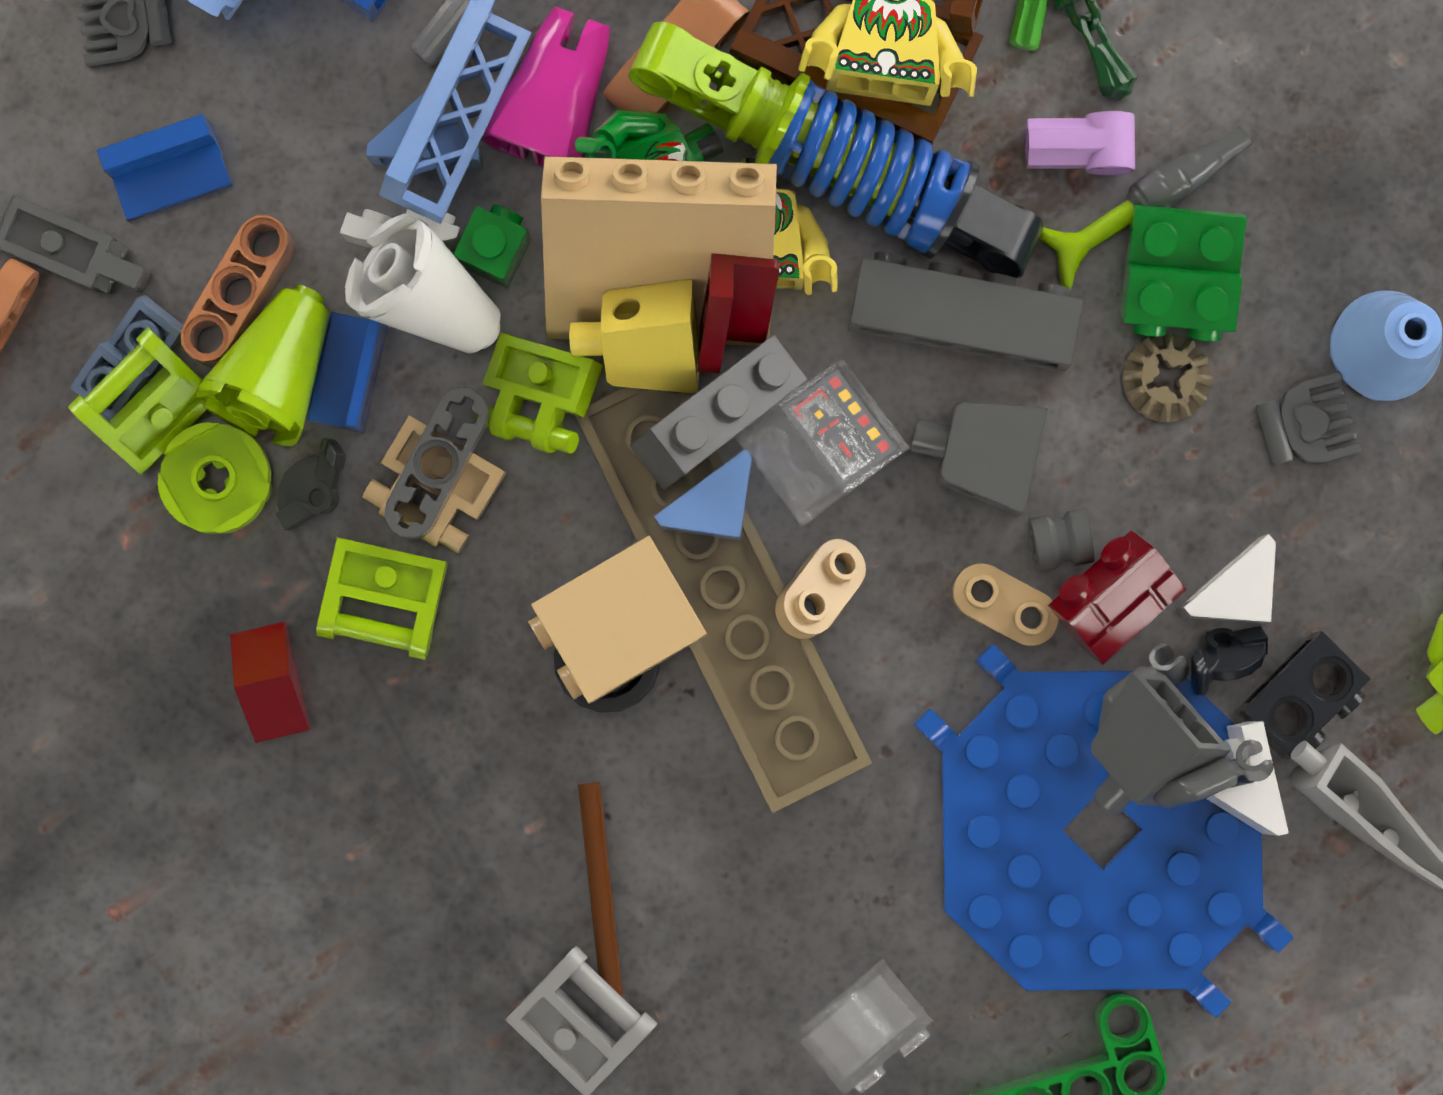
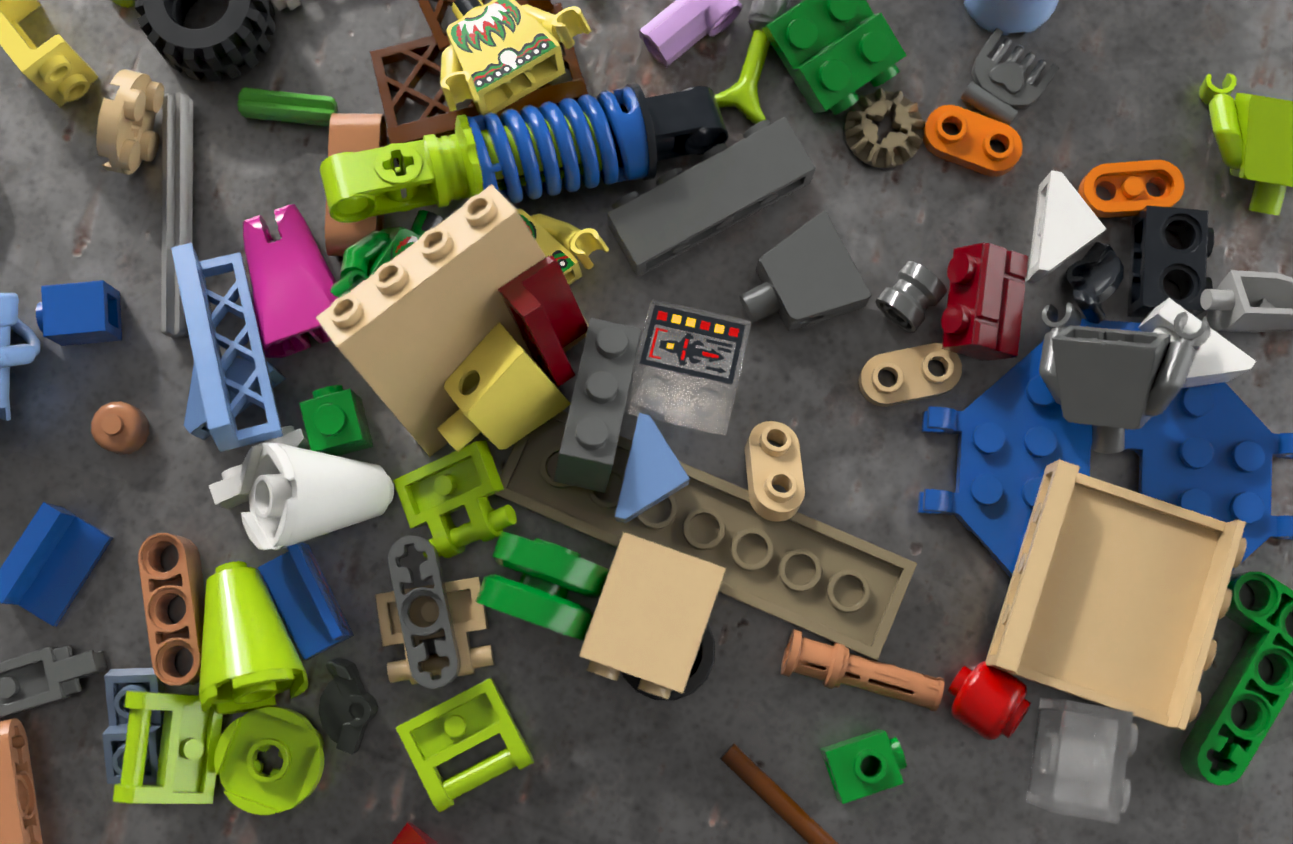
camera: 40 degrees left, 5 degrees down
none -> nougat piece [91,402,149,455]
none -> green wheel [475,531,610,641]
none -> nougat pin [781,629,945,712]
none -> green brick [820,729,907,804]
none -> orange plate [923,105,1023,177]
none -> red head [948,661,1032,740]
none -> tan panel [985,460,1247,730]
none -> orange plate [1078,160,1185,218]

